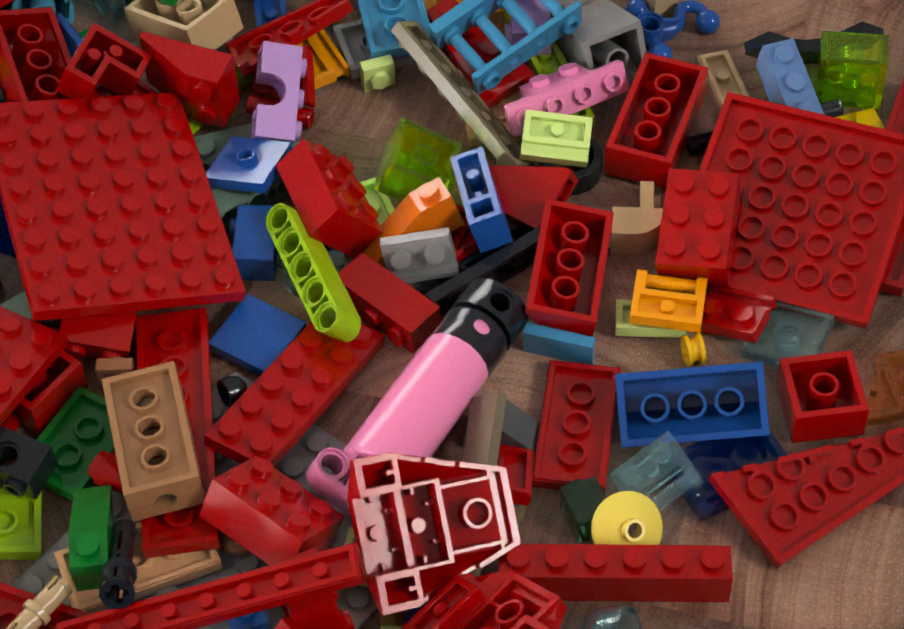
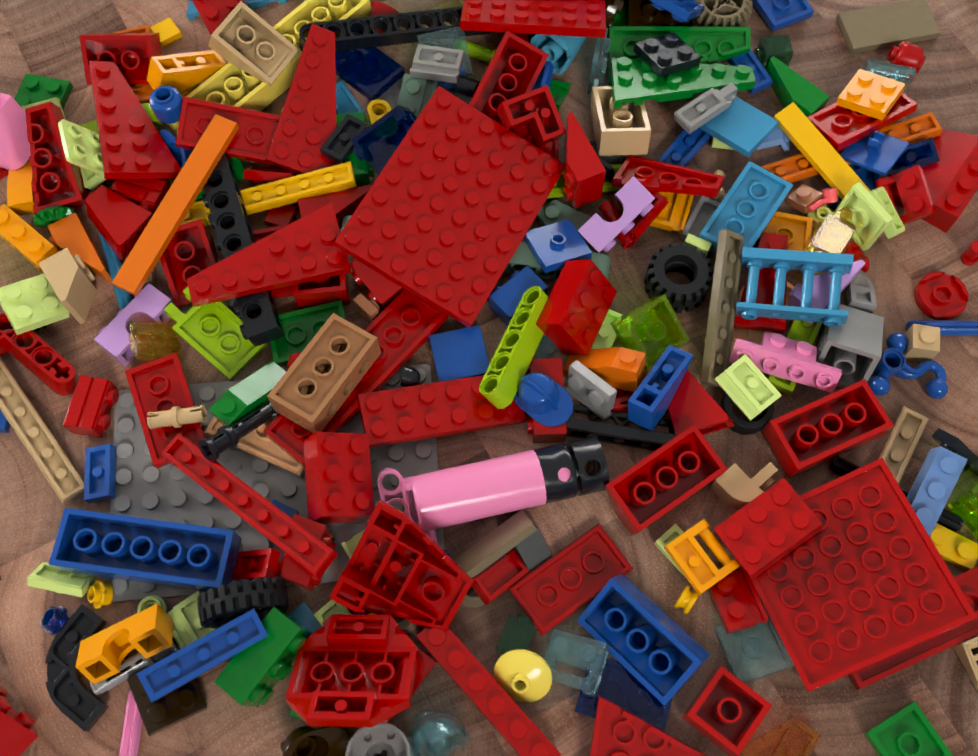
camera: 45 degrees right, 15 degrees up
dark azure tile [523,322,596,365] -> none
none -> blue piece [514,372,573,427]
none -> black tyre [644,242,713,314]

